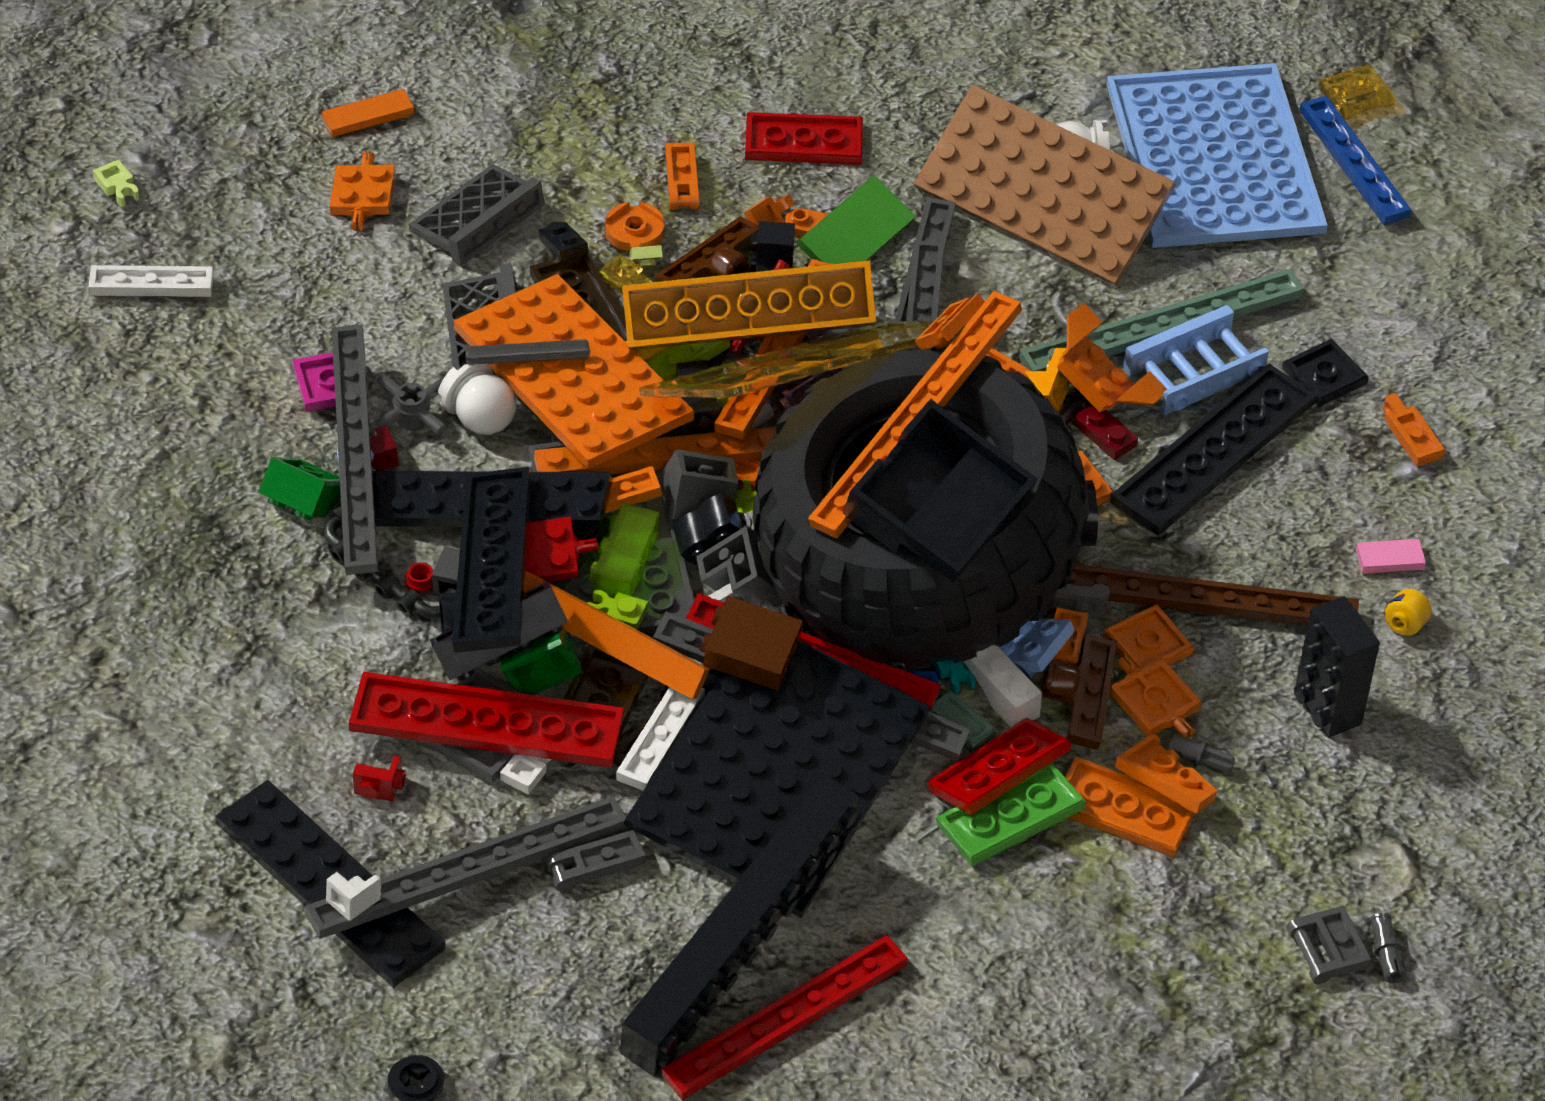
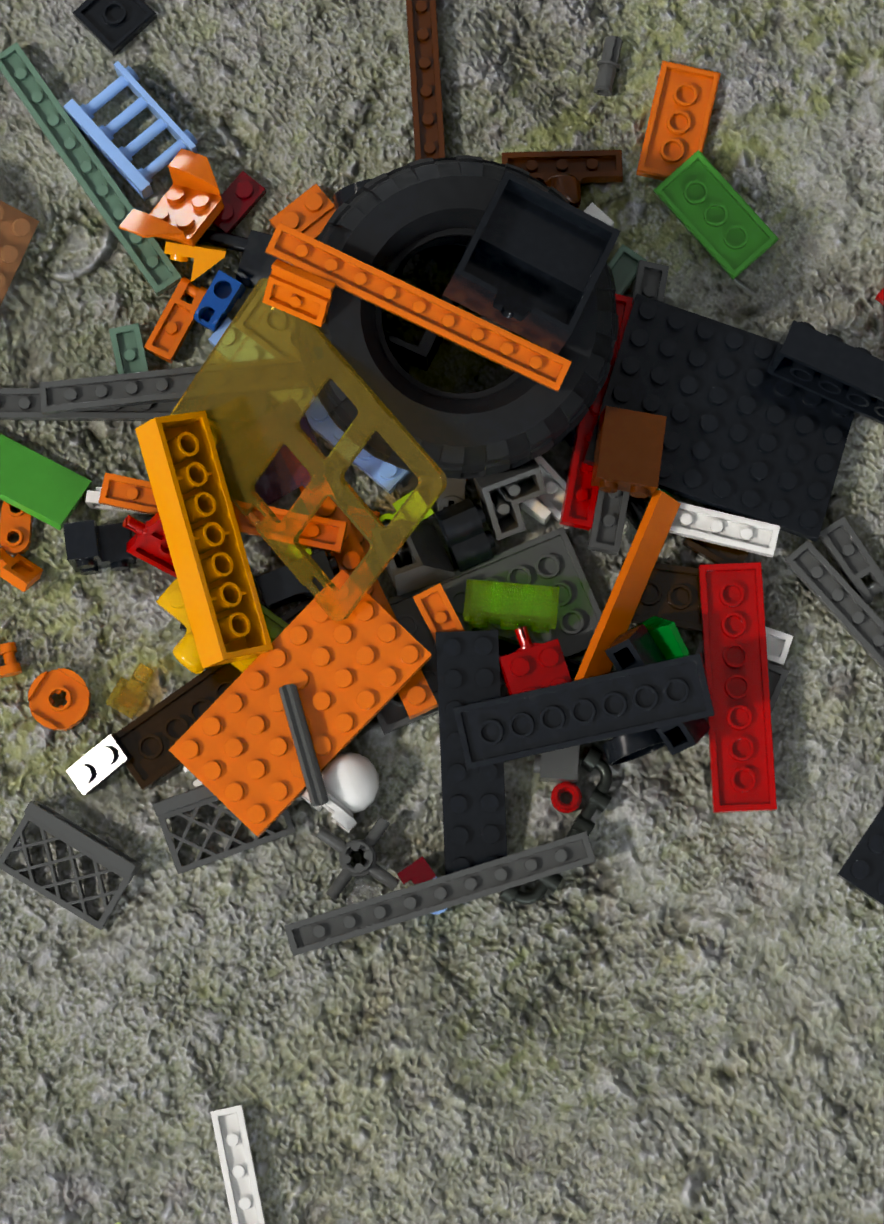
camera: 95 degrees left, 30 degrees up
green slope [258,457,341,520] -> none
dark pink plate [292,352,336,412] -> none
orange plate [329,151,396,231] -> none
red bracket [353,756,406,802] -> none
lime plate [588,590,648,630] -> none
yellowish green plate [629,245,663,268] -> none
reddish brown plate [655,216,758,282] -> none
red tile [927,718,1072,815] -> none
orange tile [1103,604,1194,667] -> none
orange plate [1109,655,1202,739] -> none
black plate [1110,363,1317,536] -> none
orange wing [1115,733,1218,814] -> none

